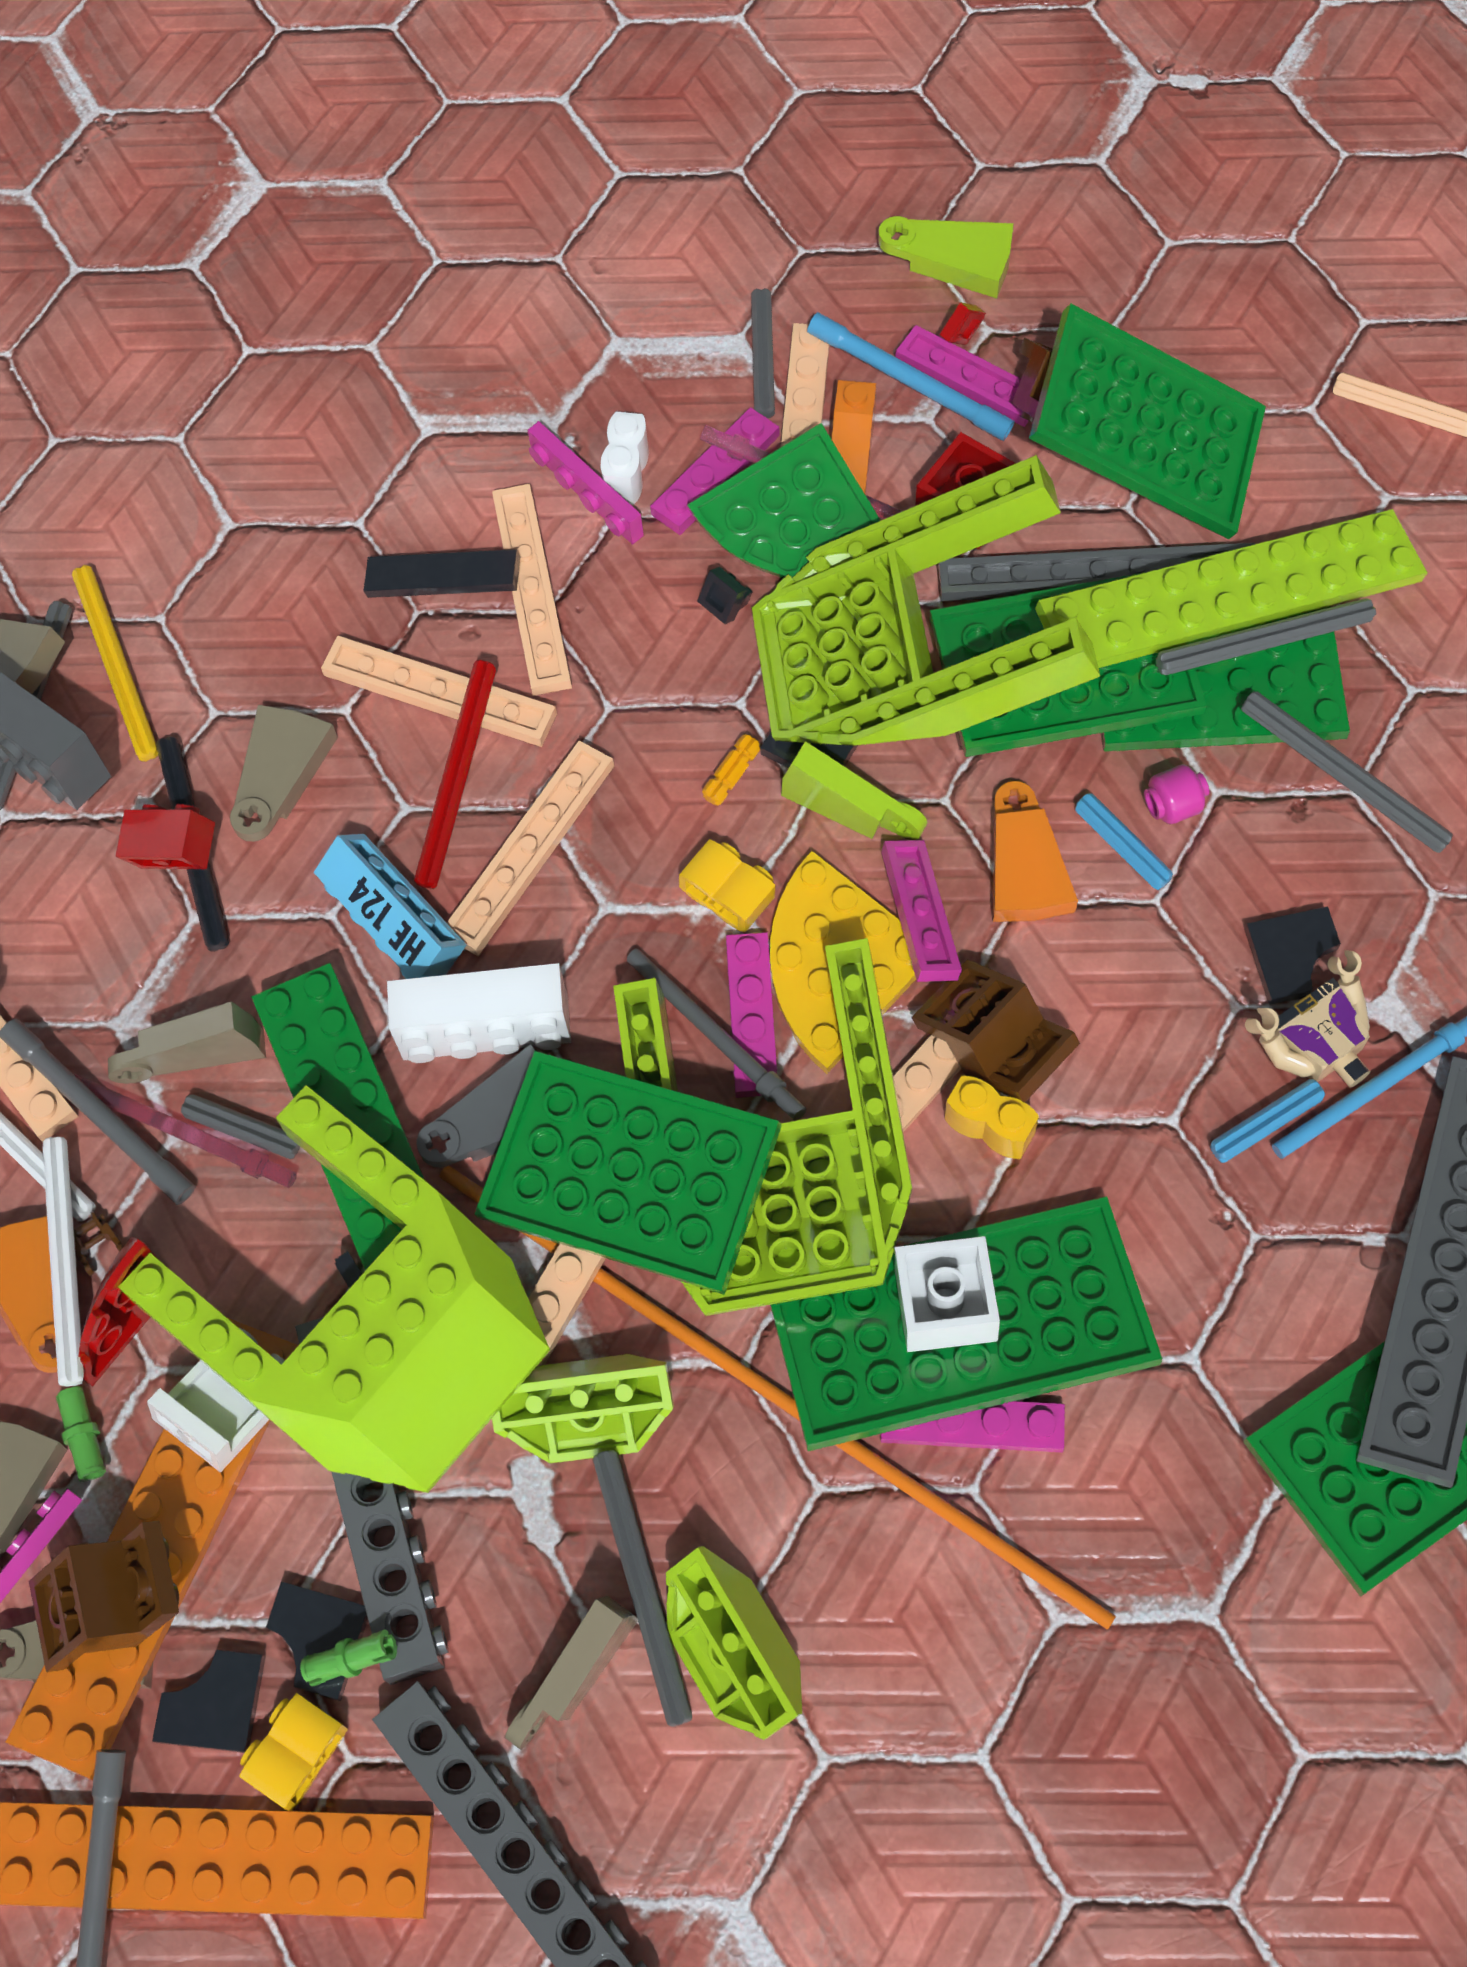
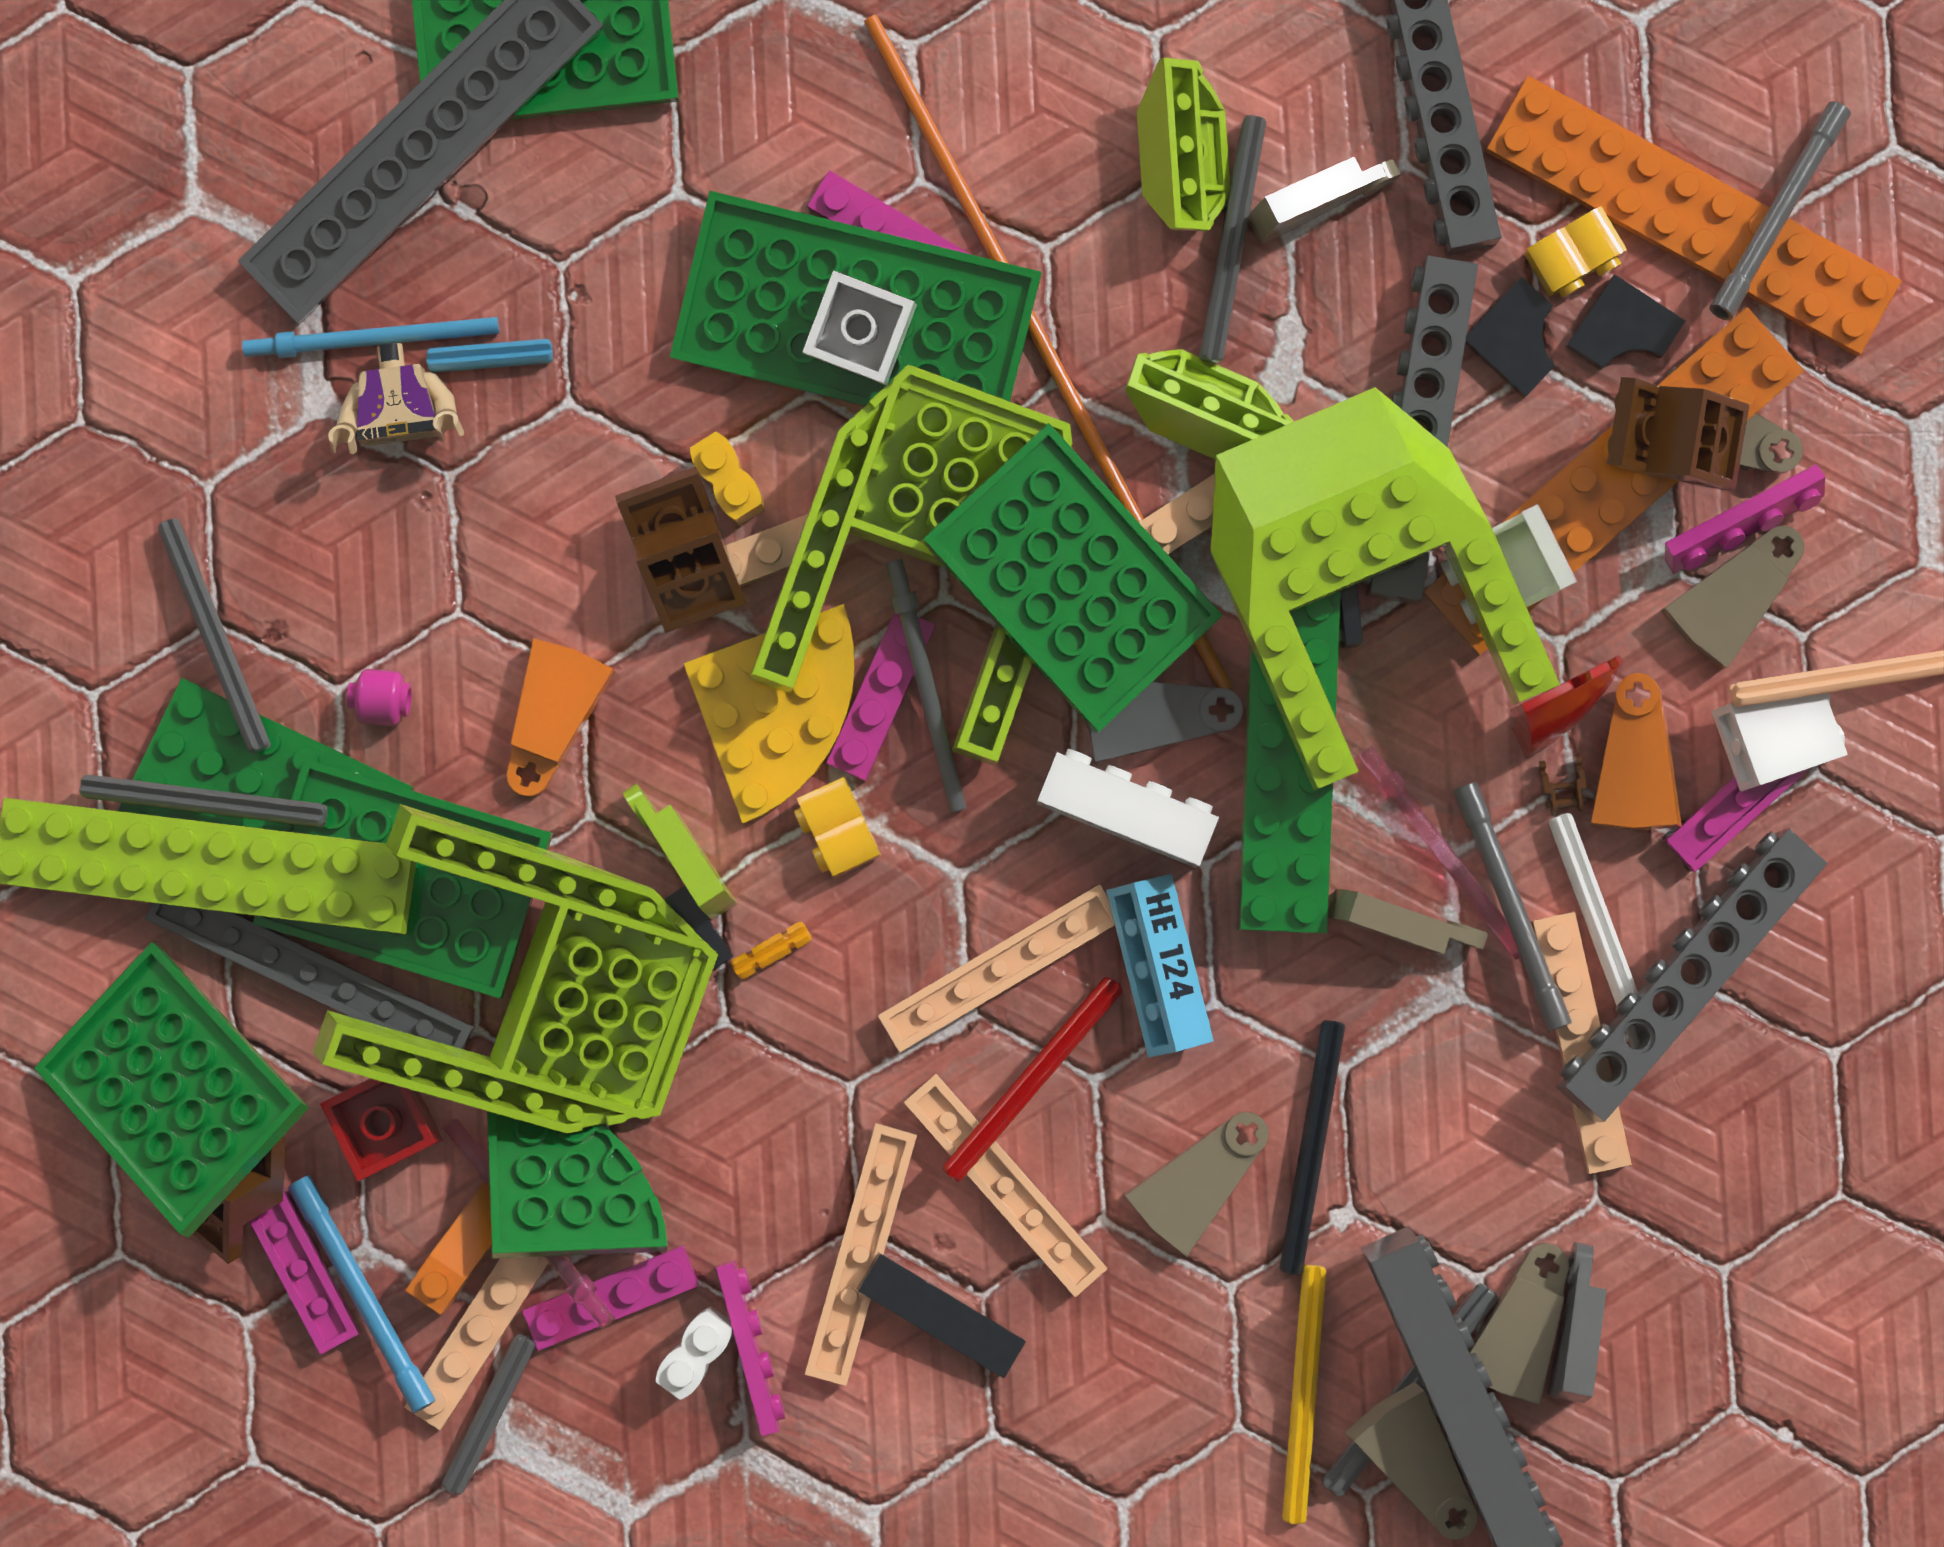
camera: 150 degrees left, 20 degrees up
white axle [43,1137,84,1387] -> none
bright green pin [56,1386,106,1482] -> none
red brick [115,804,215,869] -> none
dark grey axle [181,1094,300,1159] -> none
bright green pin [300,1630,397,1686] -> none
black tile [697,566,753,624] -> none
lime piece [878,216,1014,299] -> none
dark pink plate [881,840,962,982] -> none
red tile [939,302,986,345] -> none
dark azure axle [1075,793,1173,890] -> none
black tile [1244,906,1341,1005] -> none

